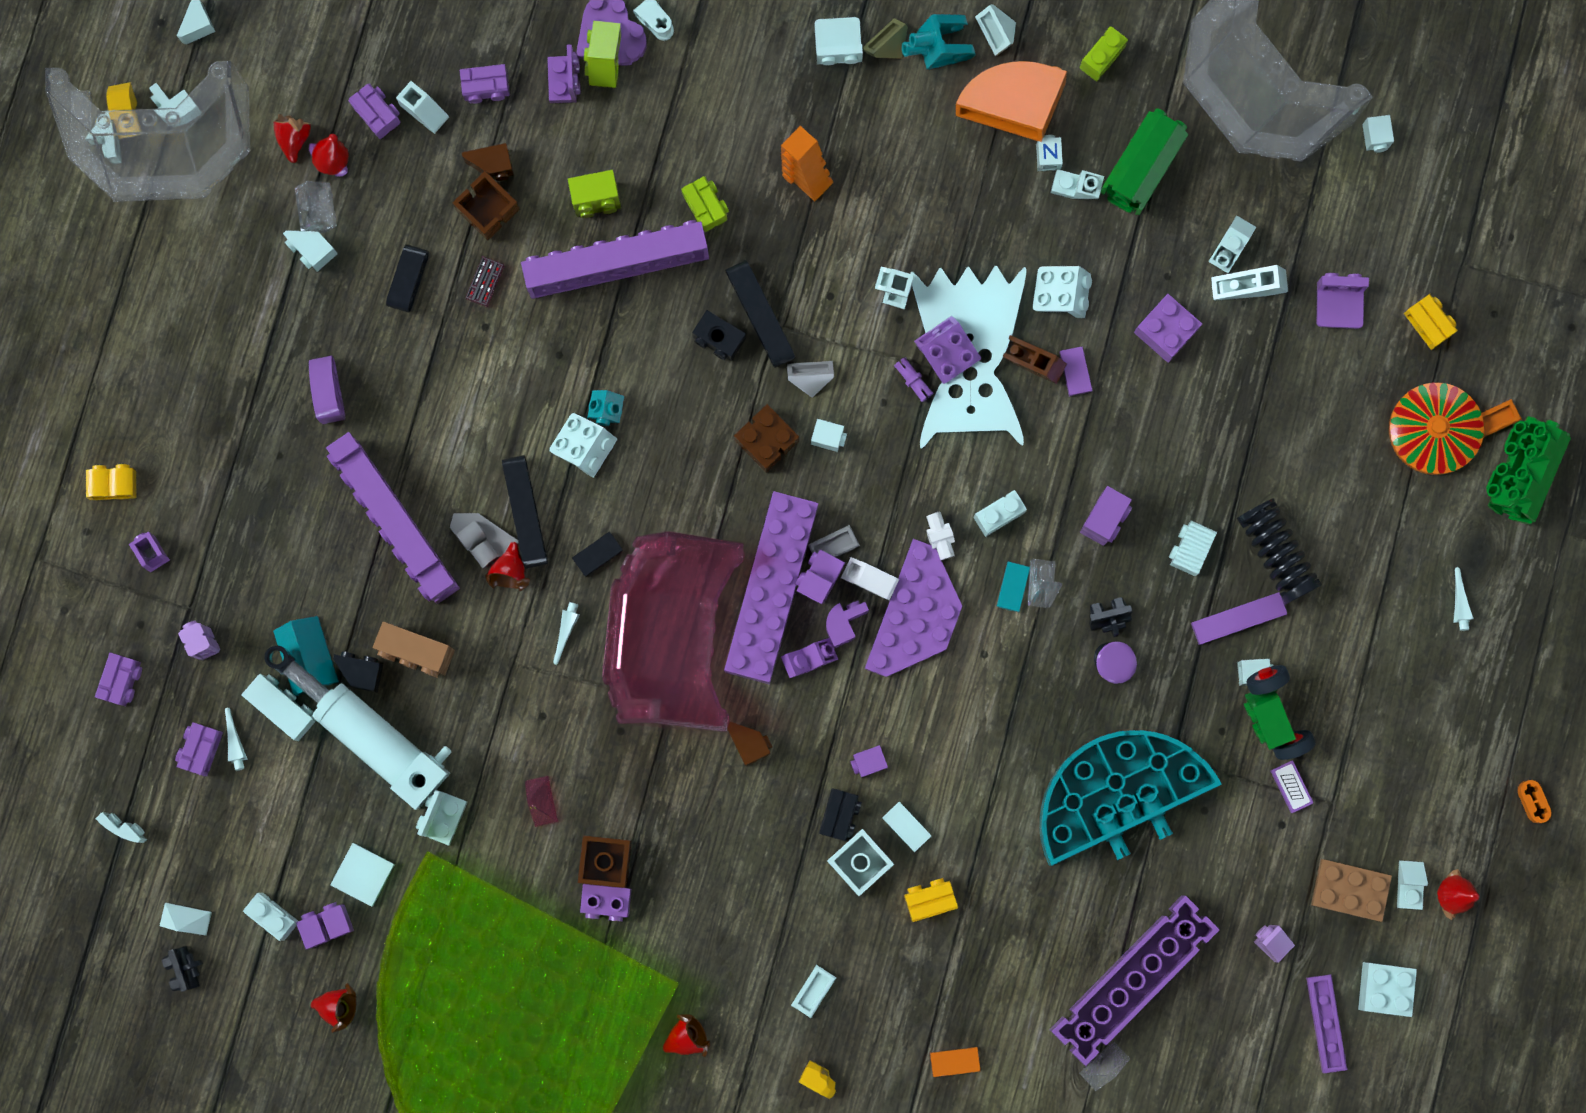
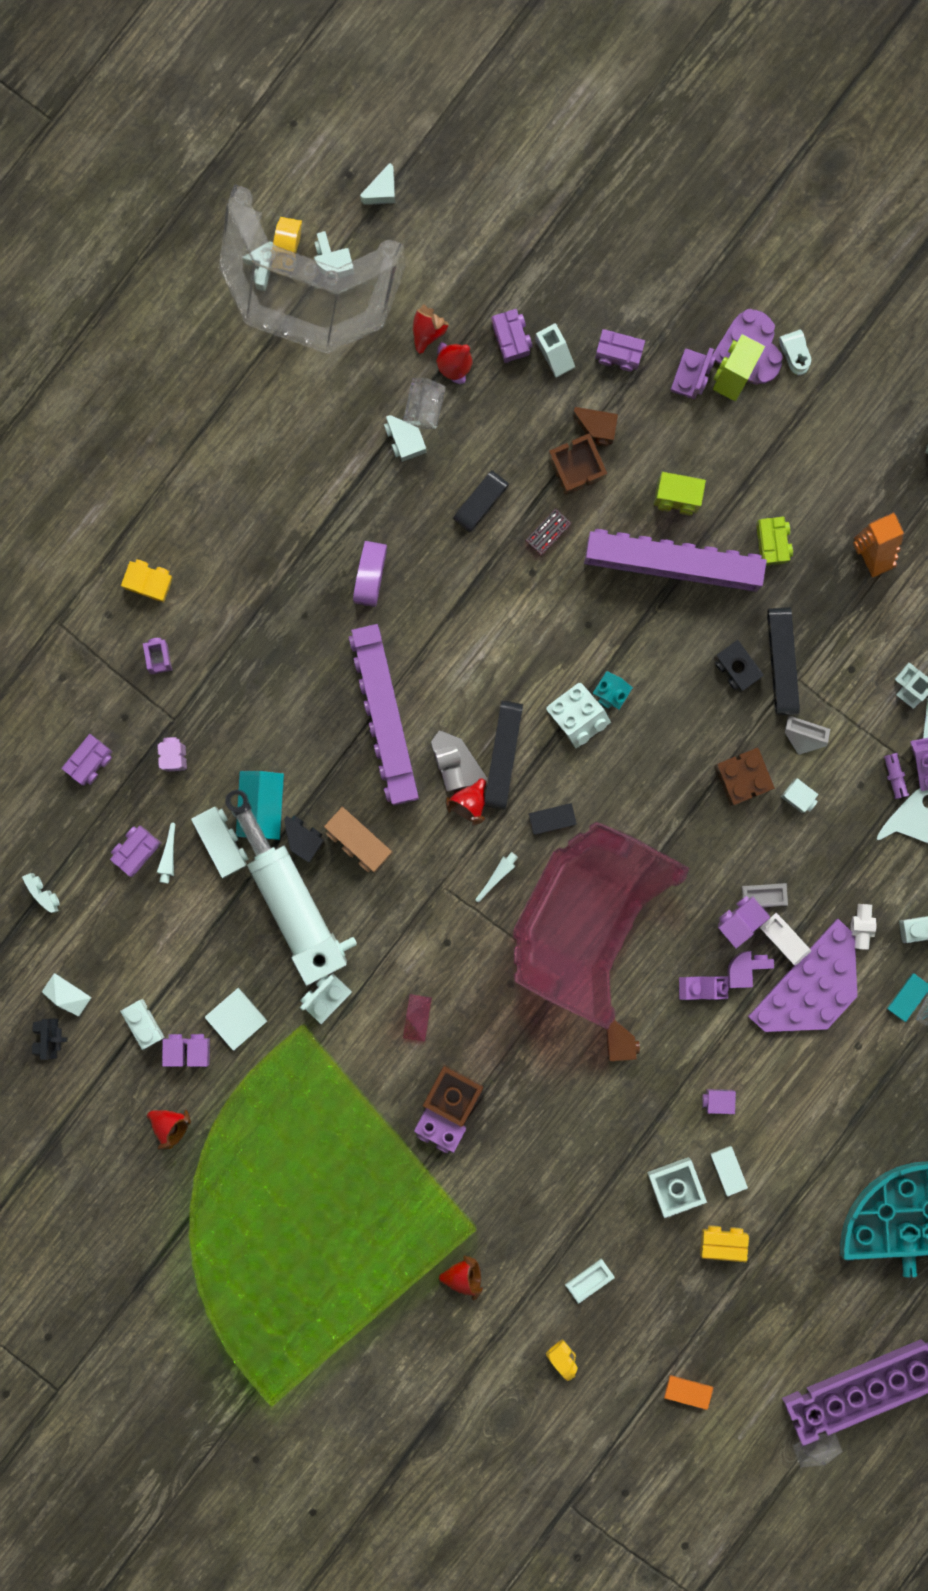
camera: 15 degrees right, 5 degrees up
medium lavender brick [724,491,818,685] -> none
black brick [819,788,862,842] -> none

